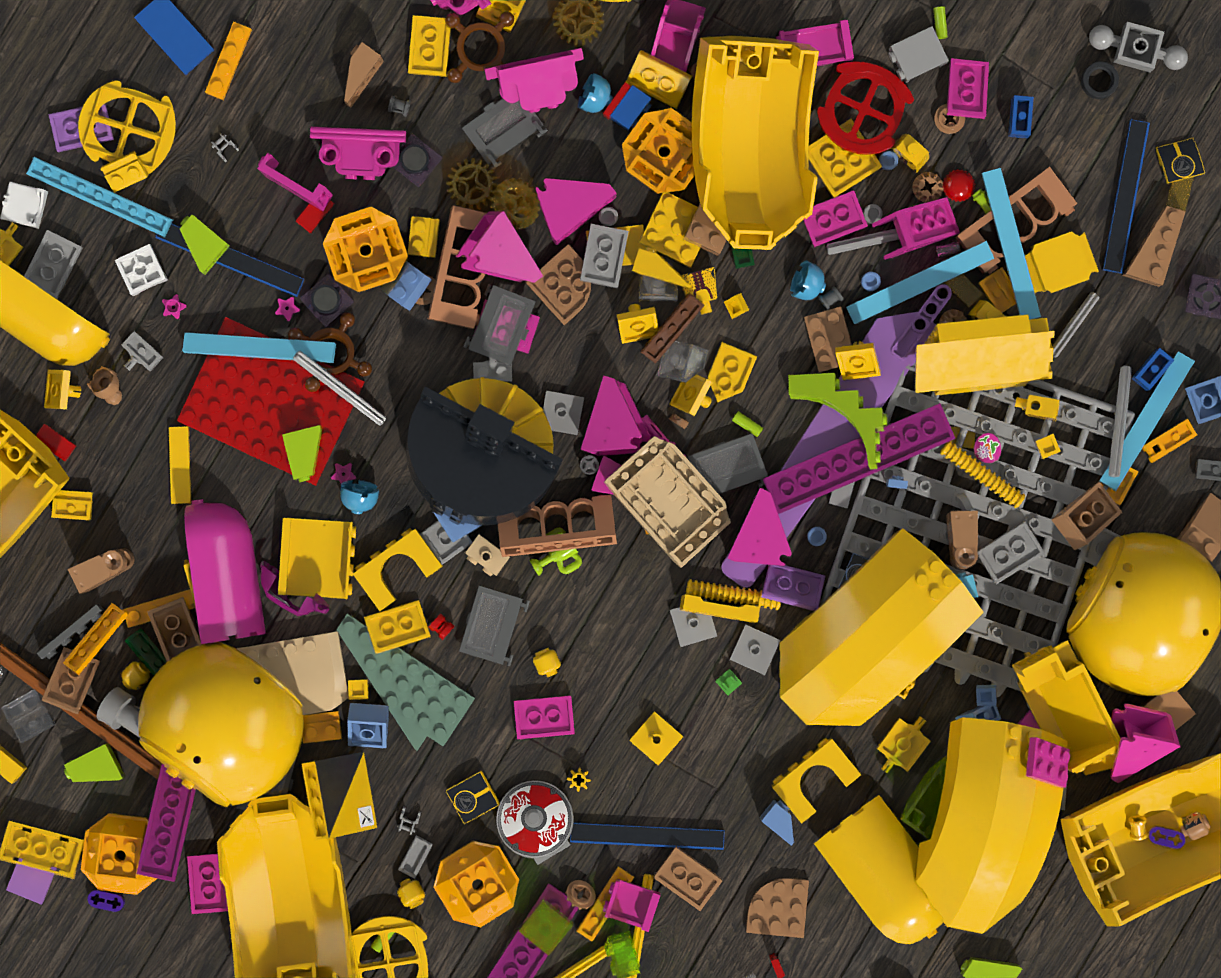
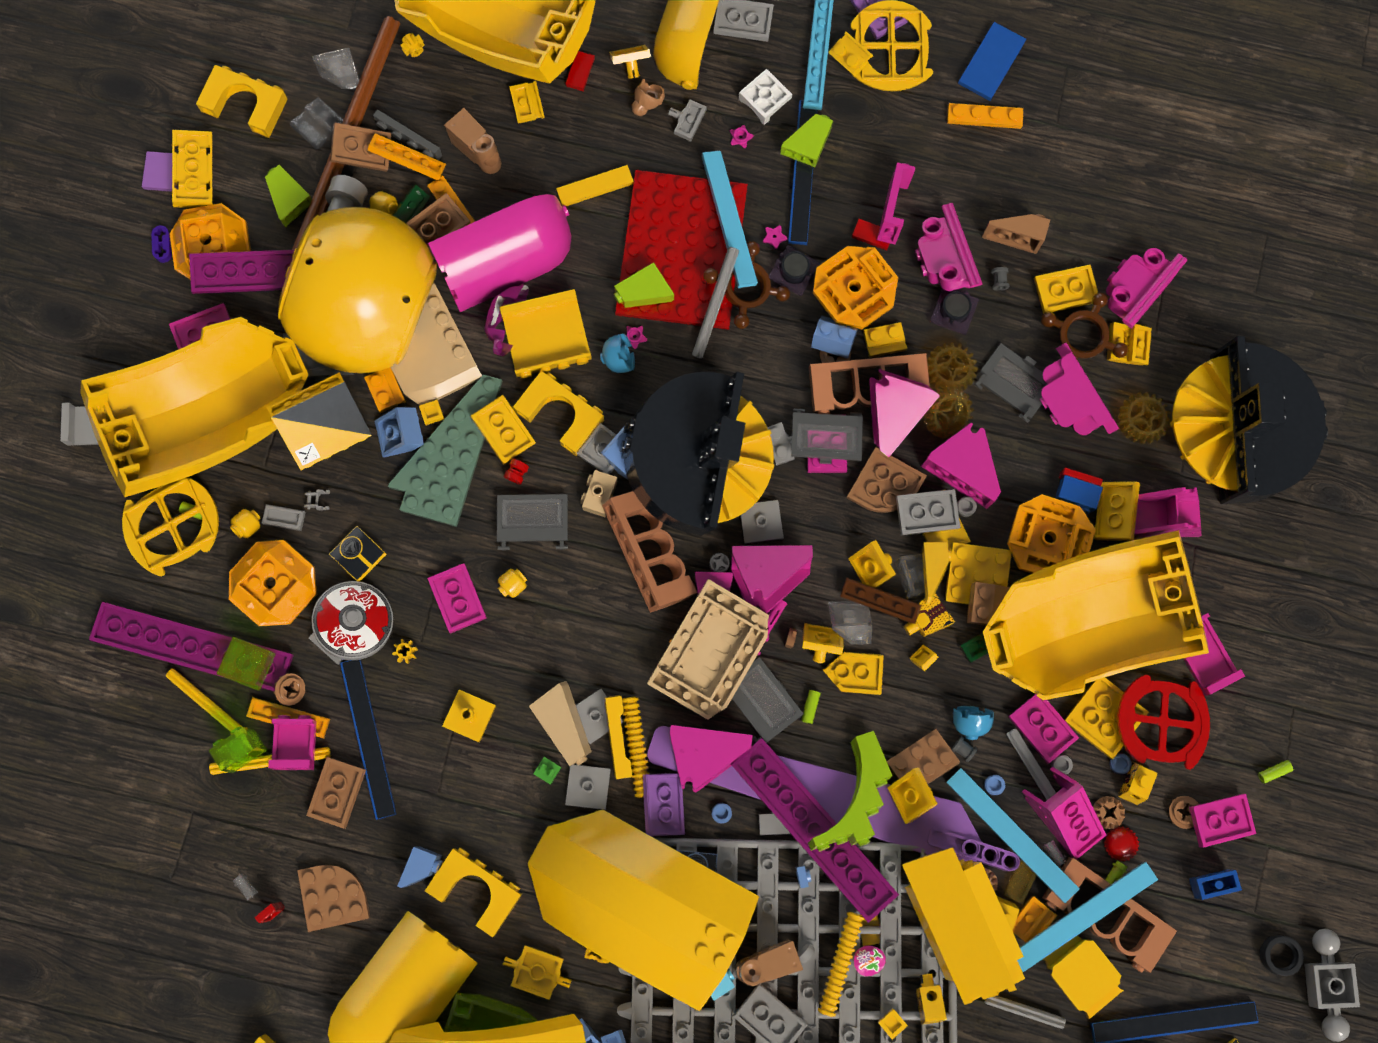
camera: 70 degrees right, 10 degrees down
light grey piece [211,134,239,162] -> none
lime piece [529,528,582,576] -> none
dark azure cylinder [578,73,613,113] -> none
light grey panel [888,26,949,83] -> none
none -> tan slope [529,681,592,766]

